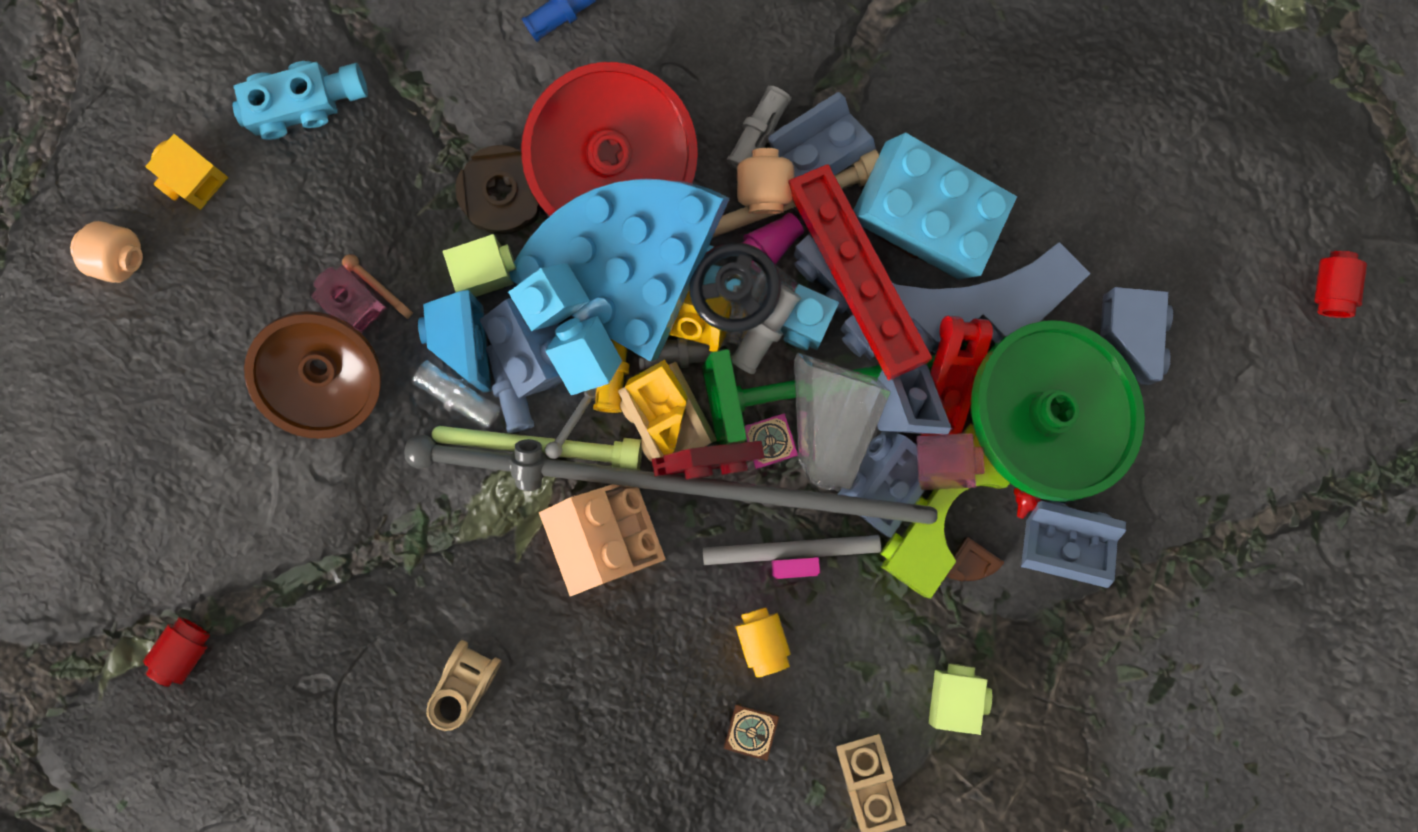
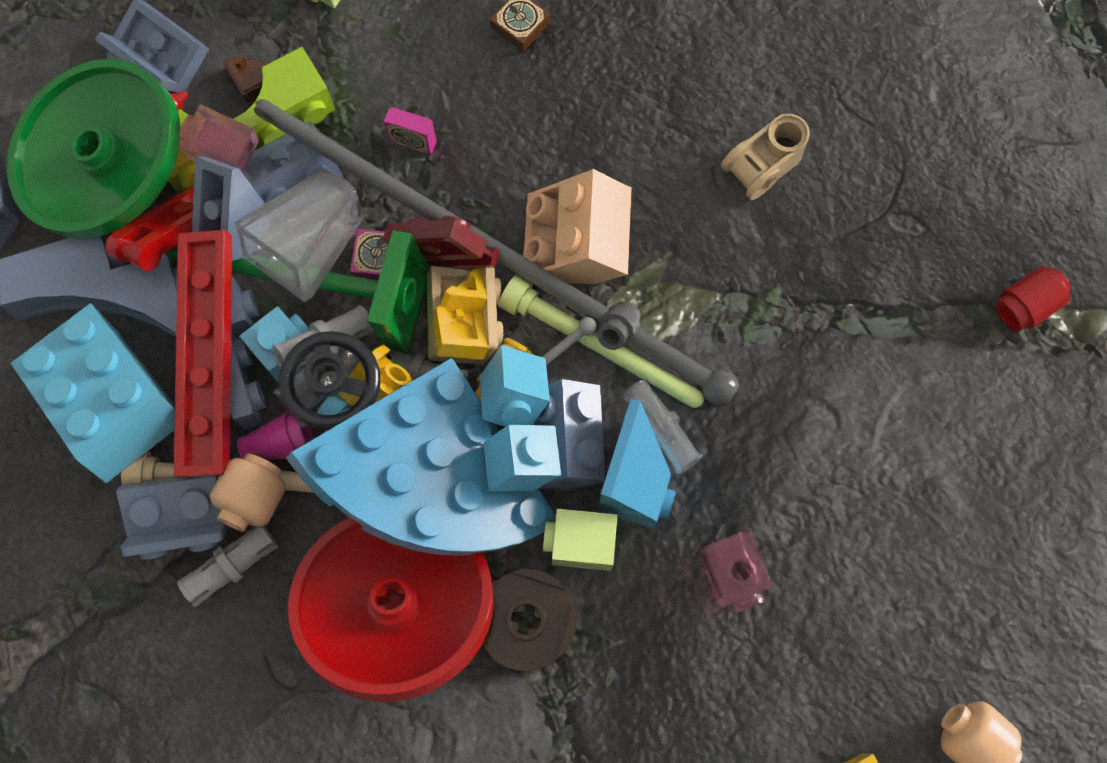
camera: 155 degrees left, 10 degrees down
reddish brown dish [244,311,382,439] -> none
medium nougat hinge [342,254,413,319] -> none
sand blue pin [486,345,534,433] -> none
light grey bar [703,535,881,565] -> none
yellow brick [735,607,791,677] -> none

